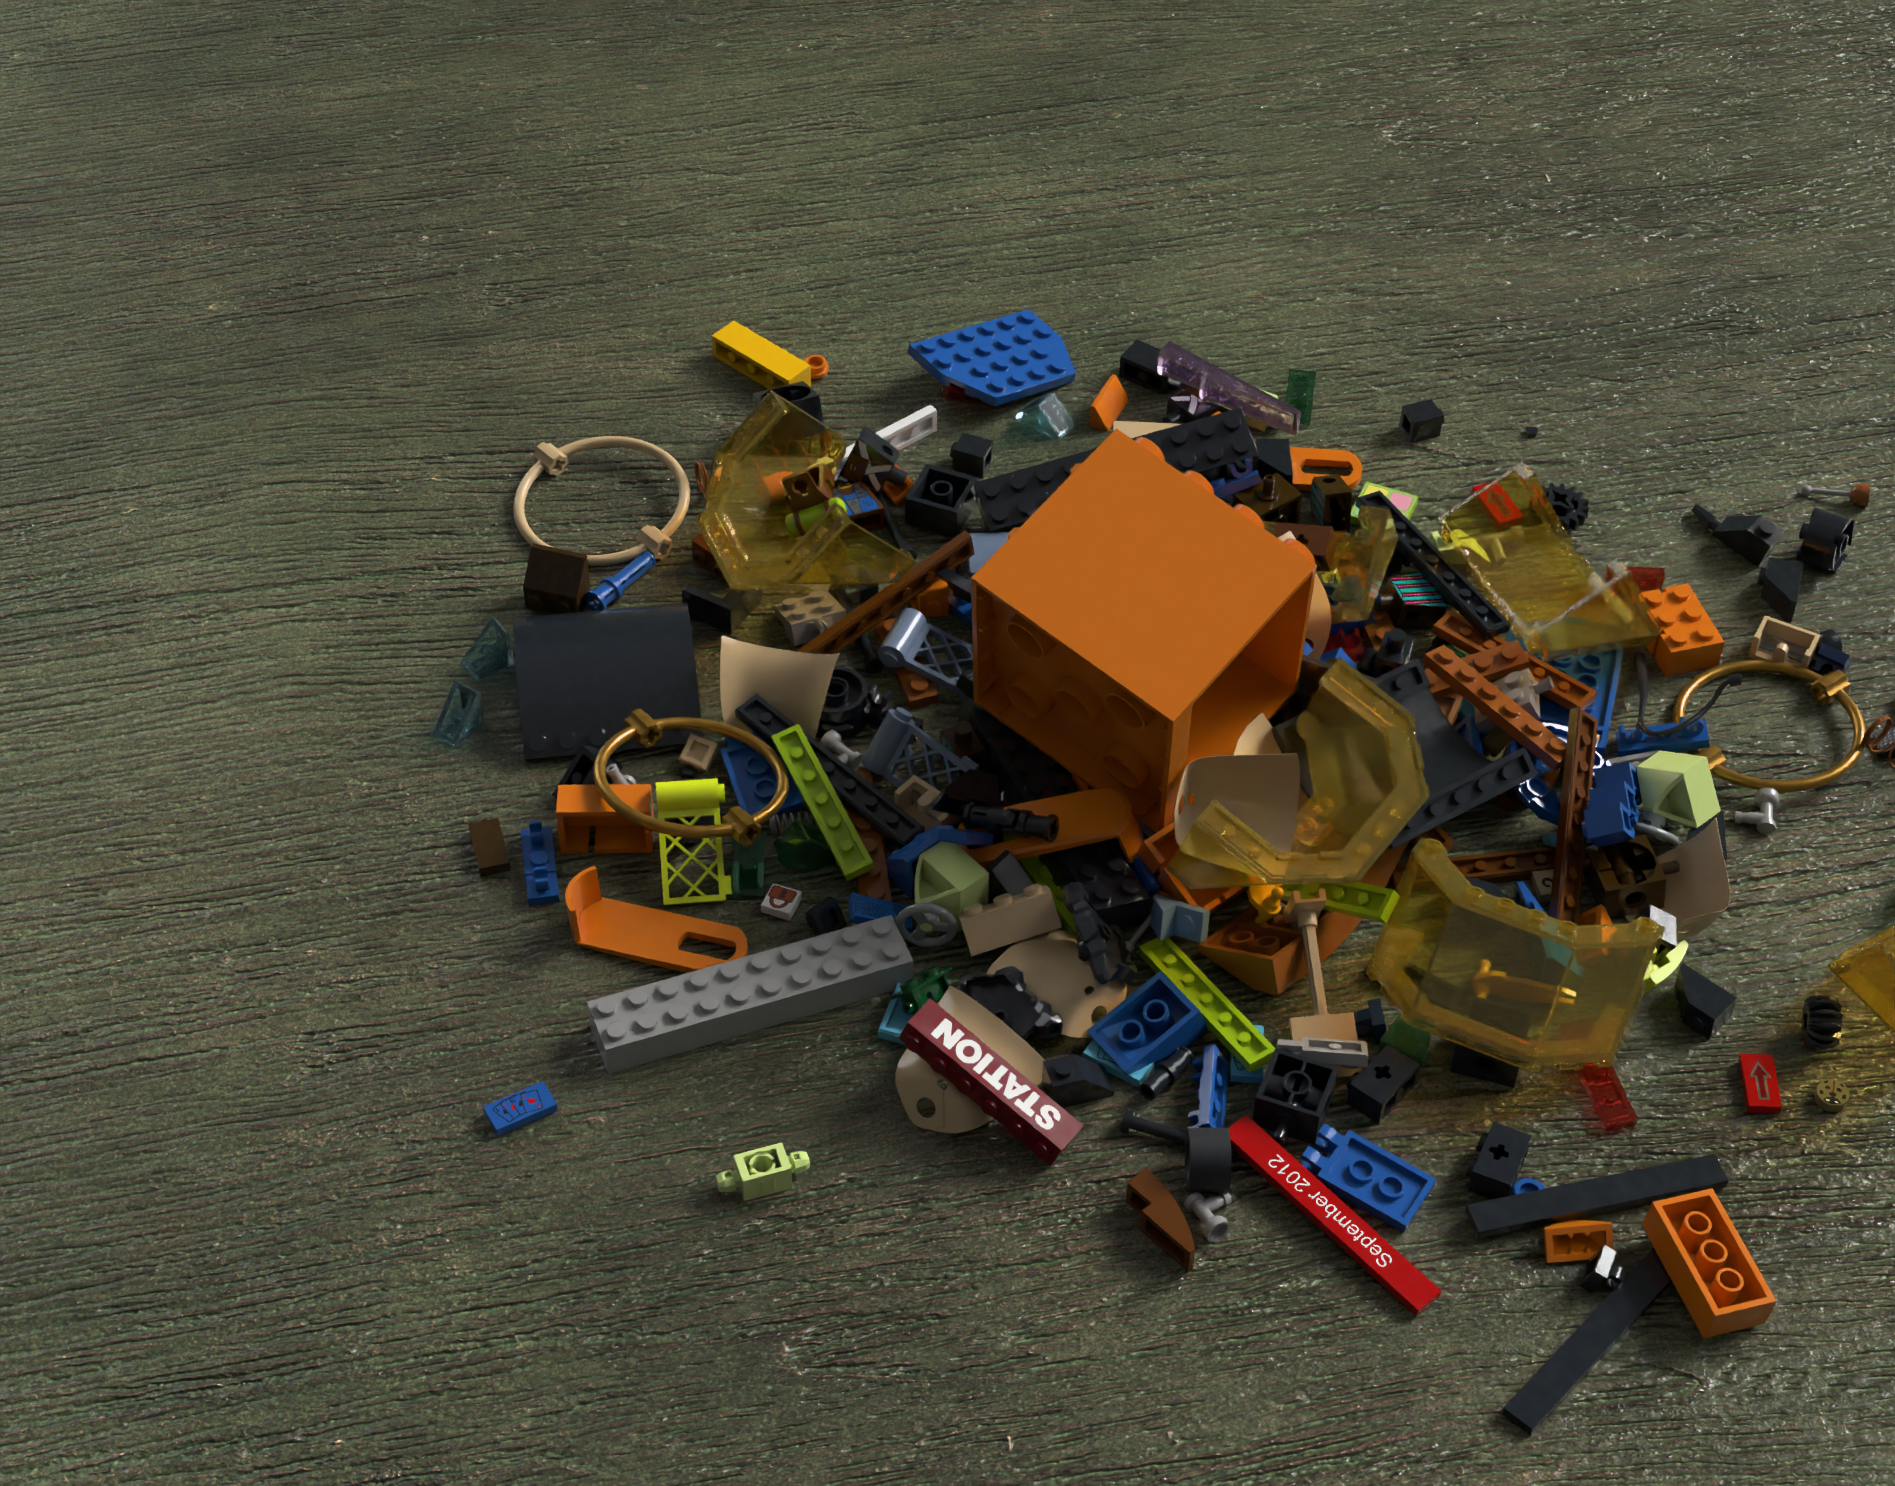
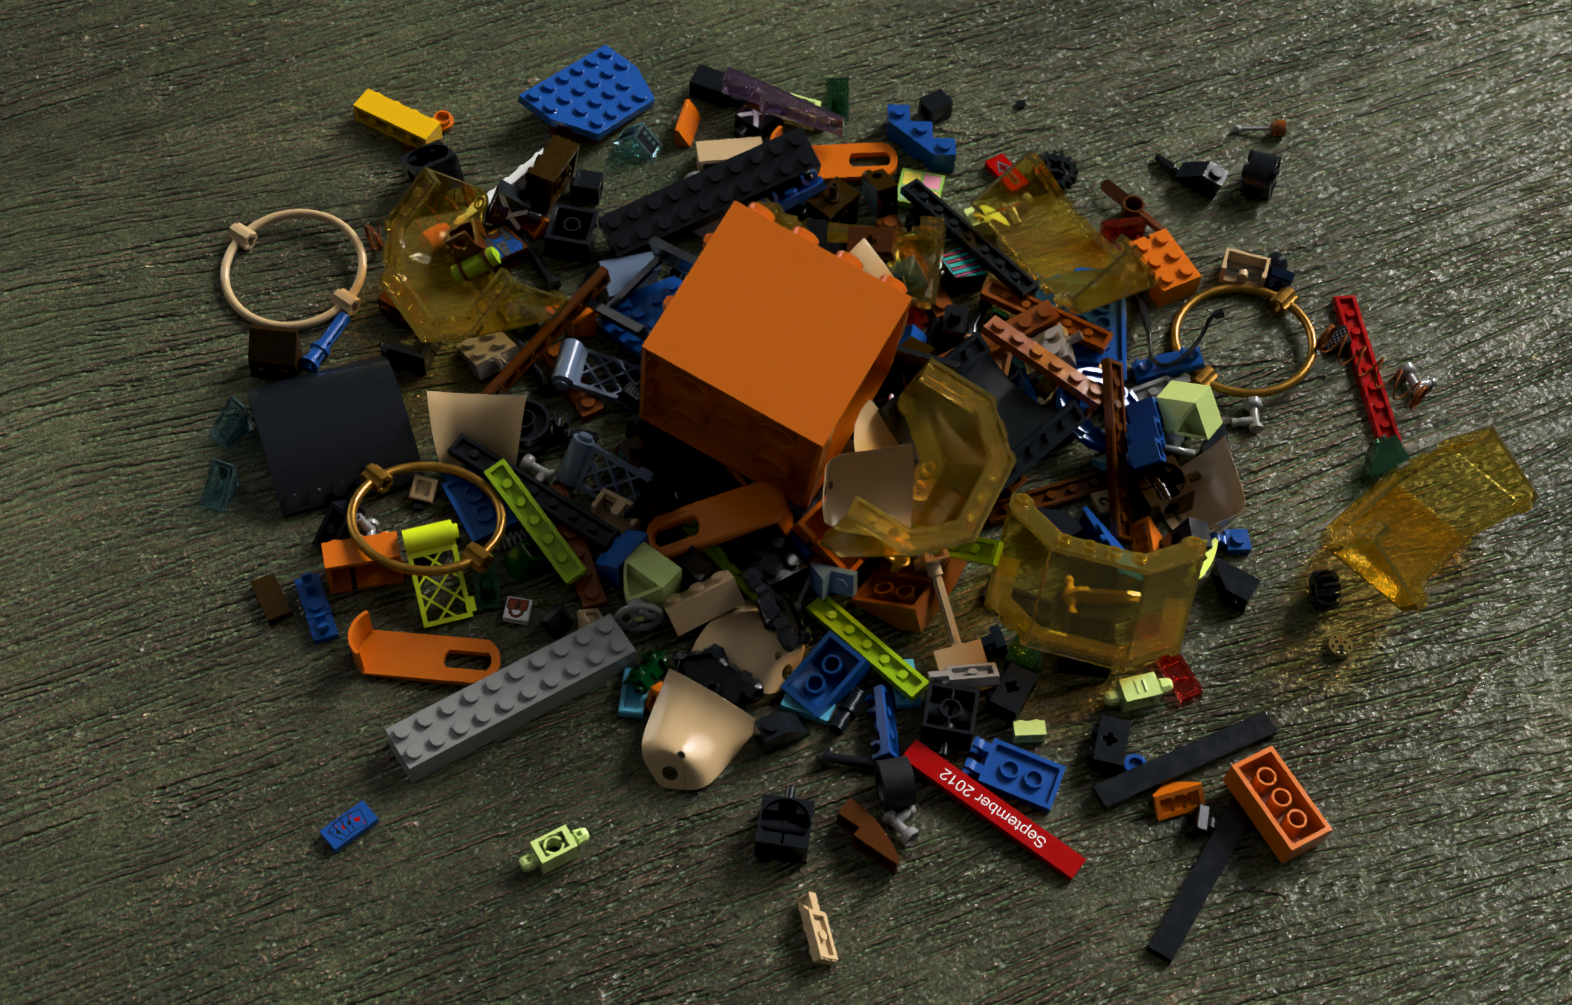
camera: 15 degrees left, 10 degrees up
blue tile [848,893,912,932] -> none
dark red brick [898,998,1084,1166] -> none
blue tile [938,828,994,846] -> none
black piece [963,802,1059,842] -> none
black slope [1255,438,1293,485] -> none
red tile [1738,1054,1782,1114] -> none
black slope [1757,557,1803,622] -> none
none -> dark brown brick [523,135,580,216]
none -> black piece [754,785,815,864]
none -> tan hinge [797,891,838,966]
none -> blue brick [886,104,956,172]
none -> yellowish green piece [1011,719,1047,743]
none -> reddish brown piece [1100,180,1165,232]
none -> yellowish green piece [1103,672,1173,712]
none -> blue plate [1210,529,1252,555]

